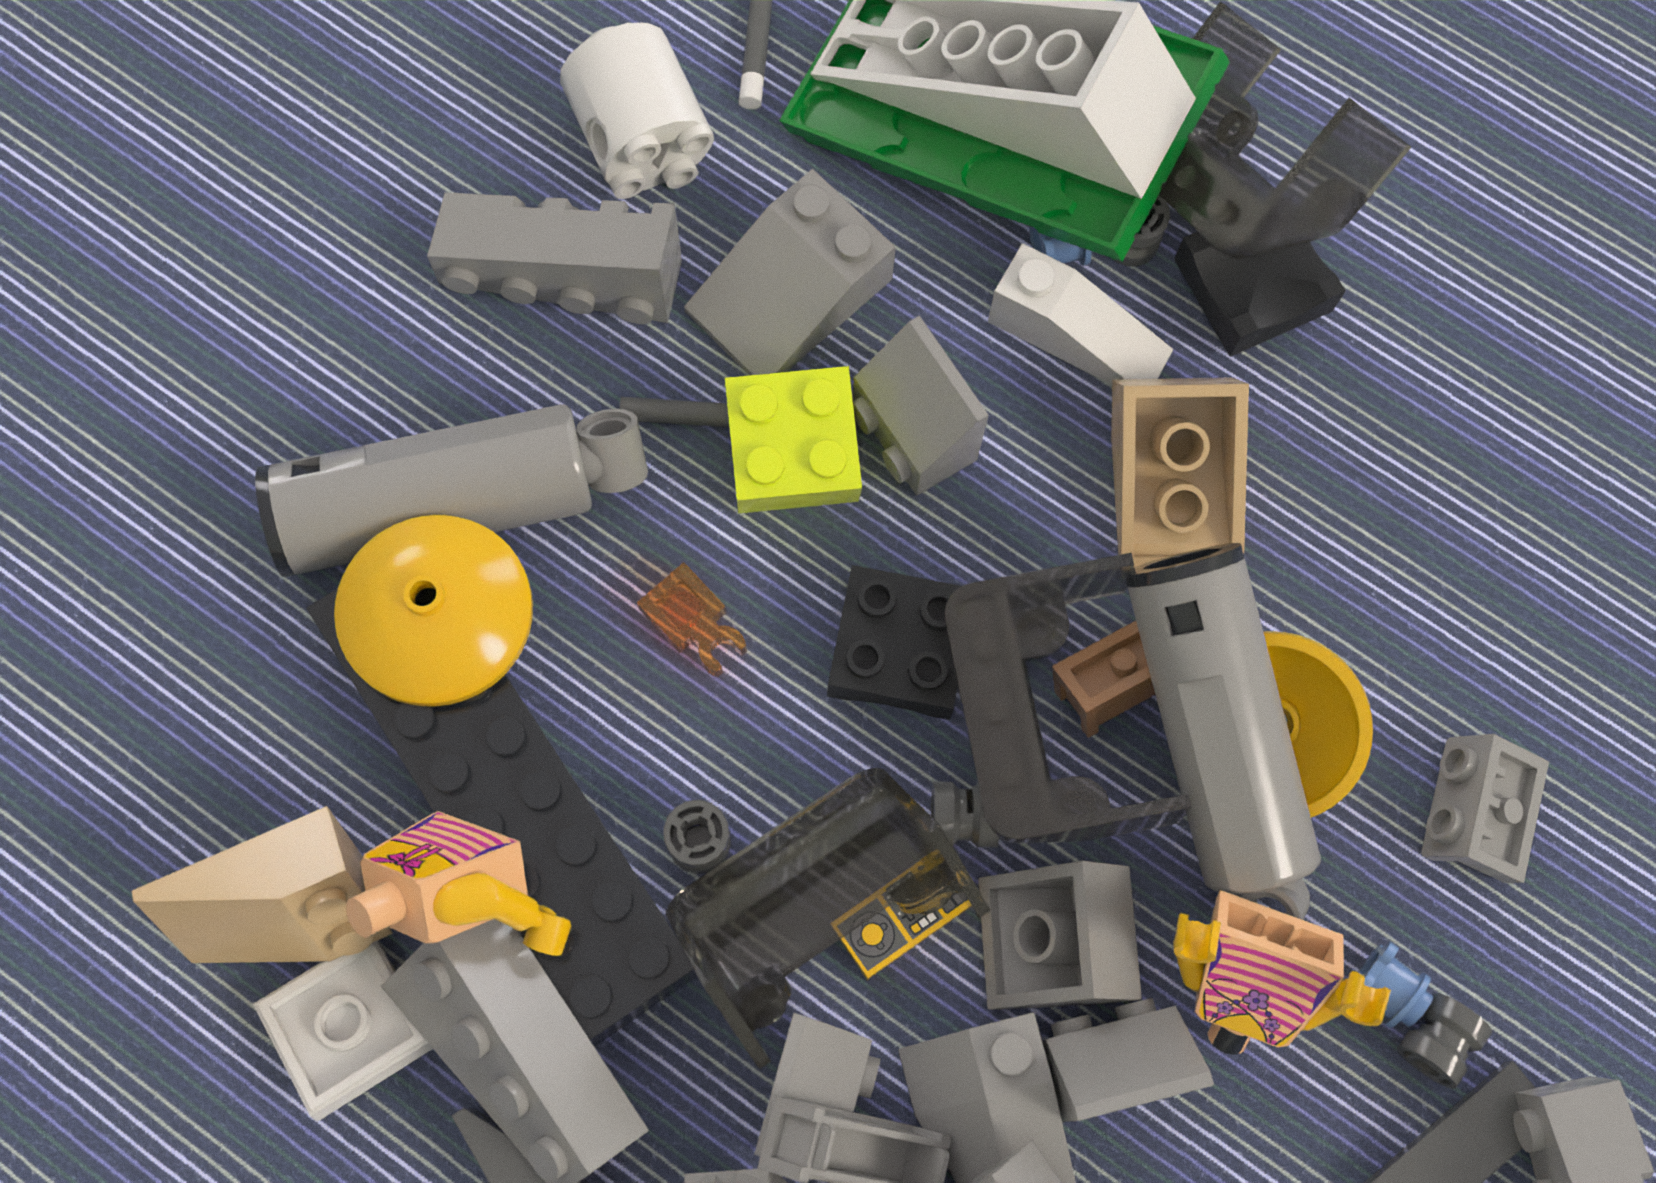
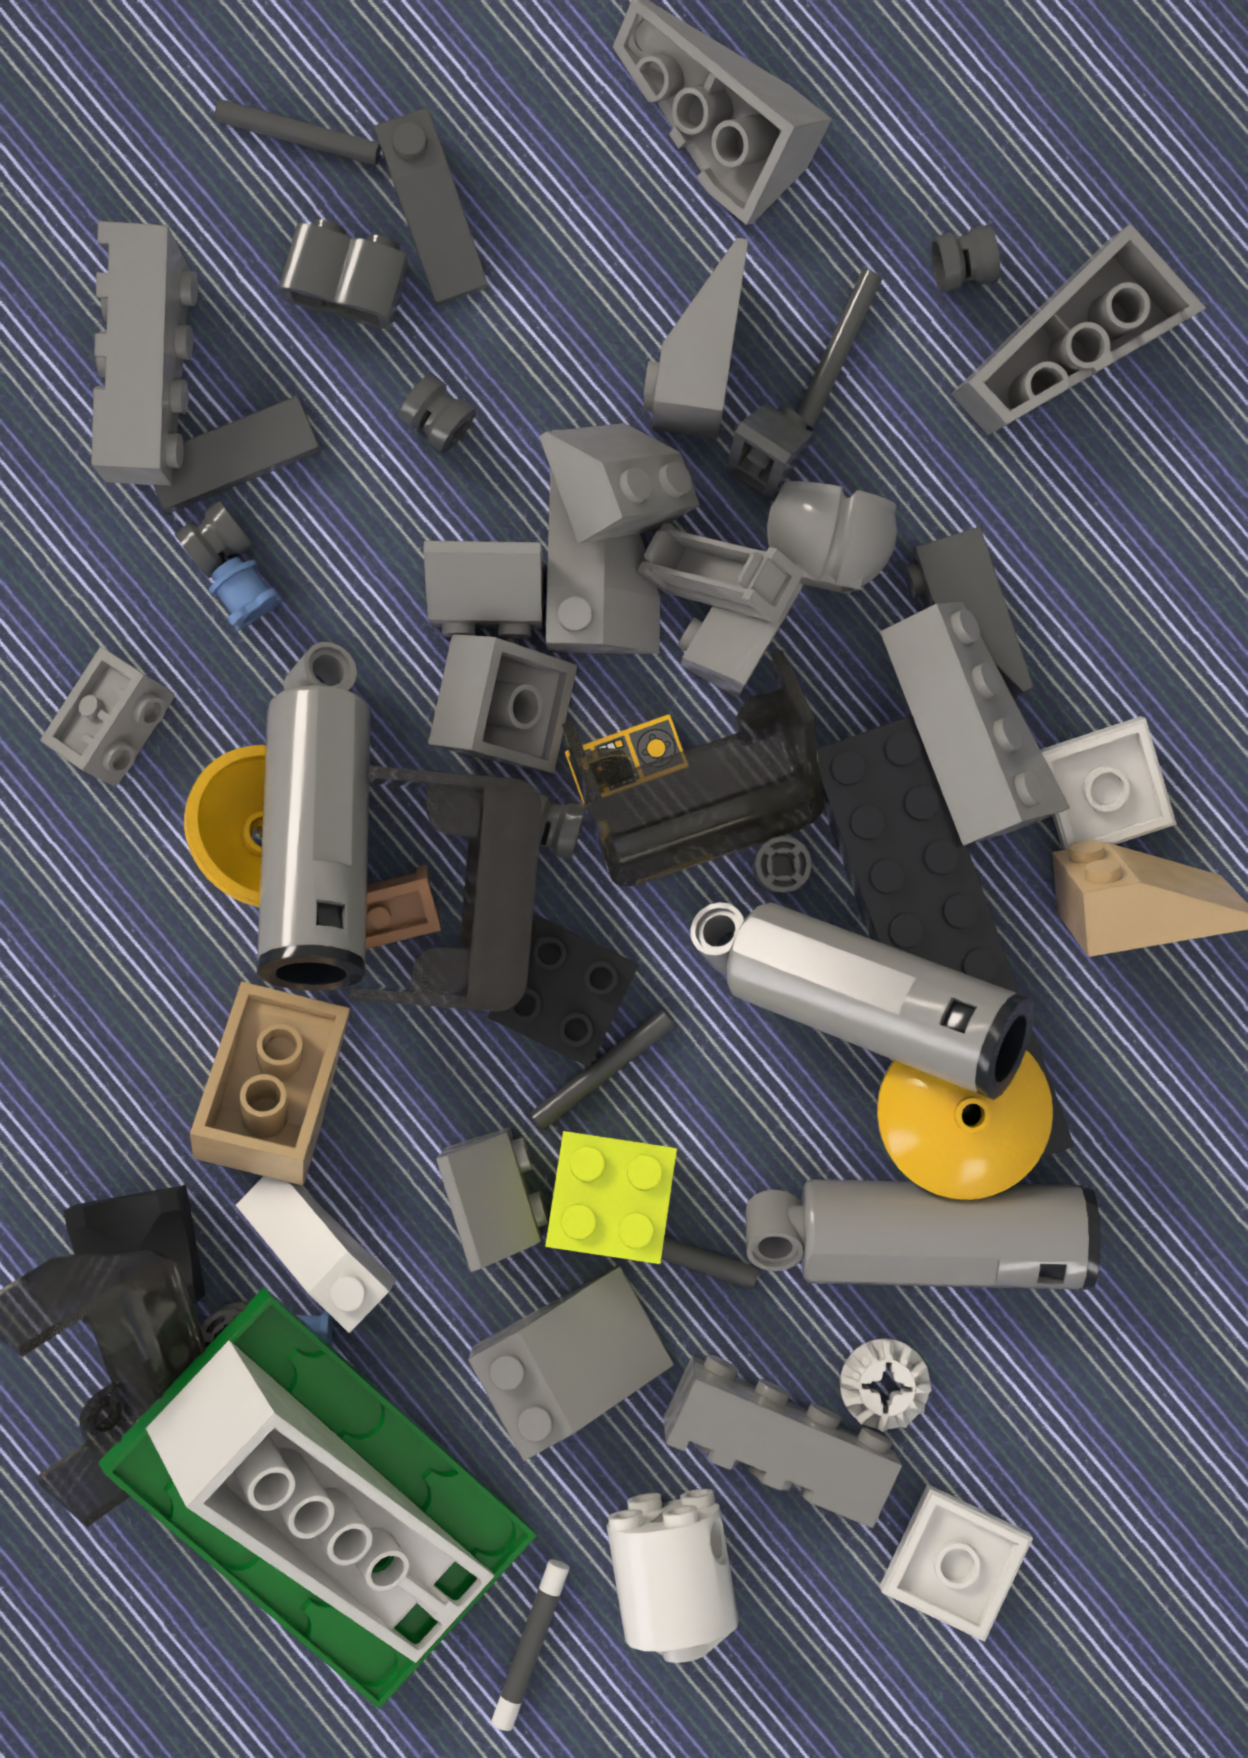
camera: 165 degrees left, 15 degrees up
torso [346,811,571,956] -> none
clear orange plate [637,562,747,677] -> none
torso [1173,890,1391,1055] -> none
none -> dark grey bar [530,1008,675,1130]
none -> light grey piece [690,902,1035,1100]
none -> white gear [840,1339,932,1432]
none -> white plate [879,1484,1033,1642]

